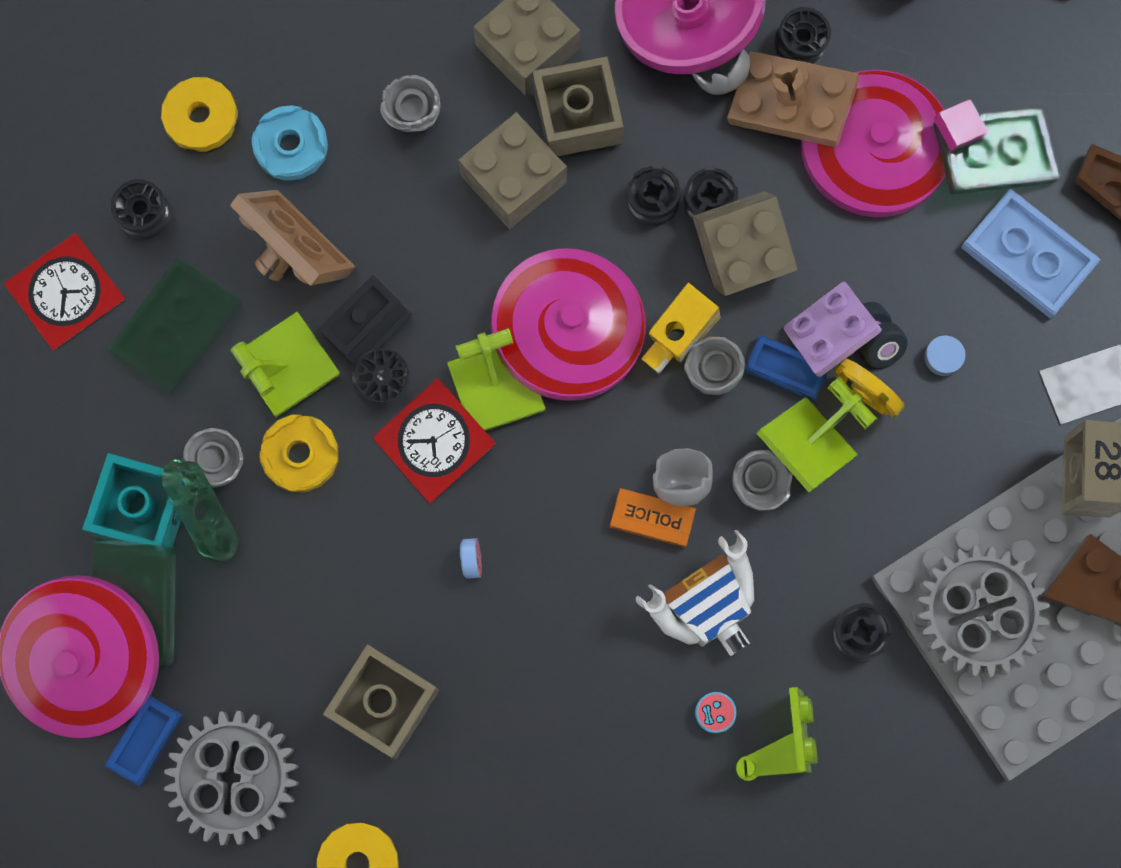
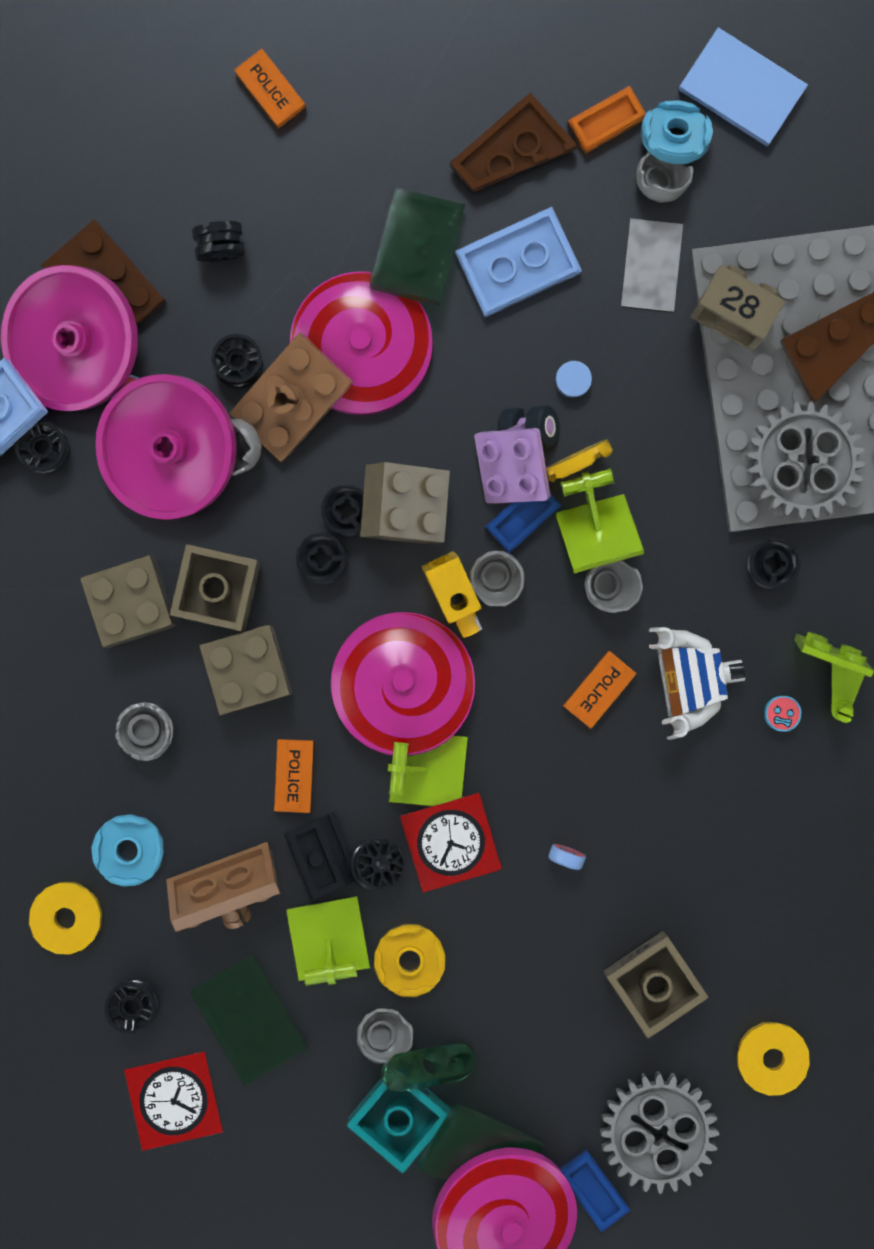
camera: 60 degrees left, 10 degrees up
light grey hair [653,448,713,507] -> none
tile [933,99,988,152] -> none
none -> orange tile [274,739,314,813]

